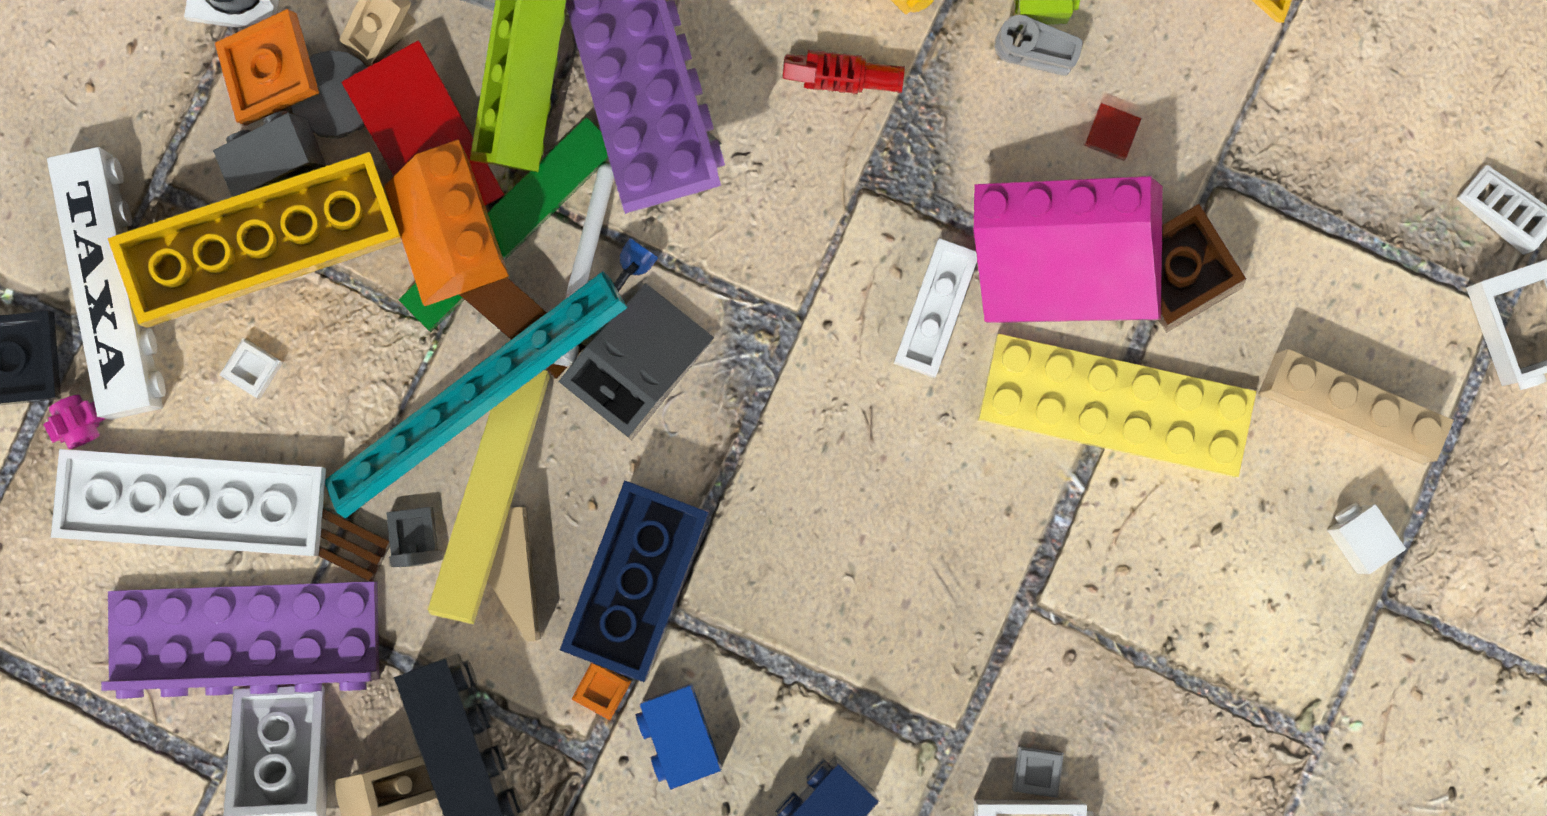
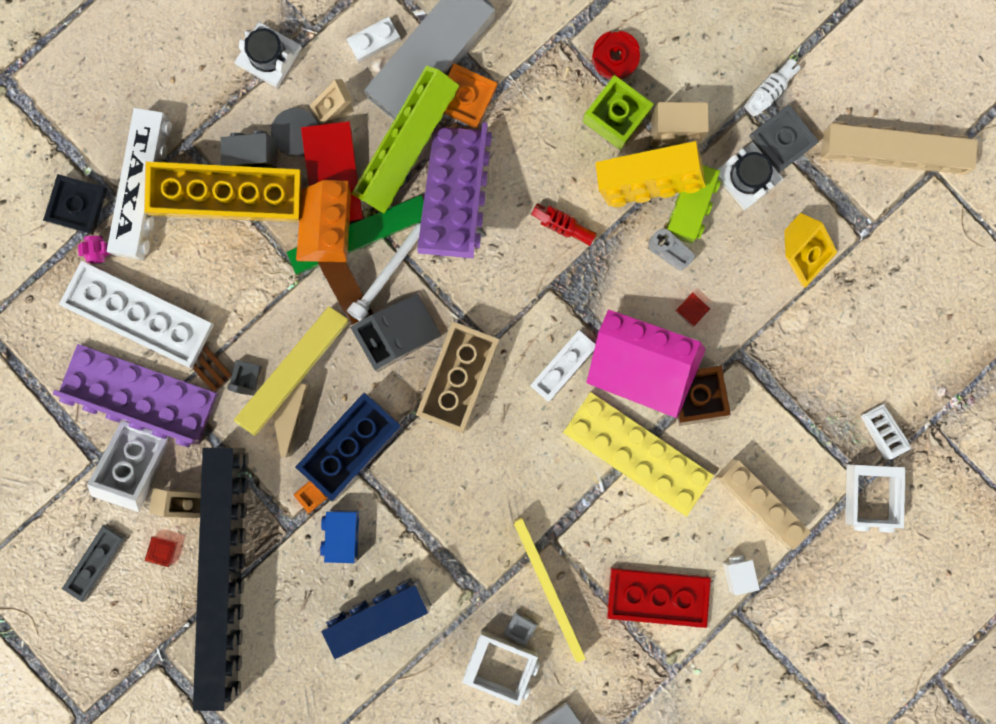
camera: 20 degrees right, 0 degrees up
orange plate [215,9,319,126] -> none
white tile [220,338,283,399] -> none
teal tile [325,271,627,518] -> none
blue hinge [592,238,658,335] -> none
none -> tan brick [416,321,499,434]
none -> light yellow tile [514,517,586,663]
none -> red tile [606,567,711,628]

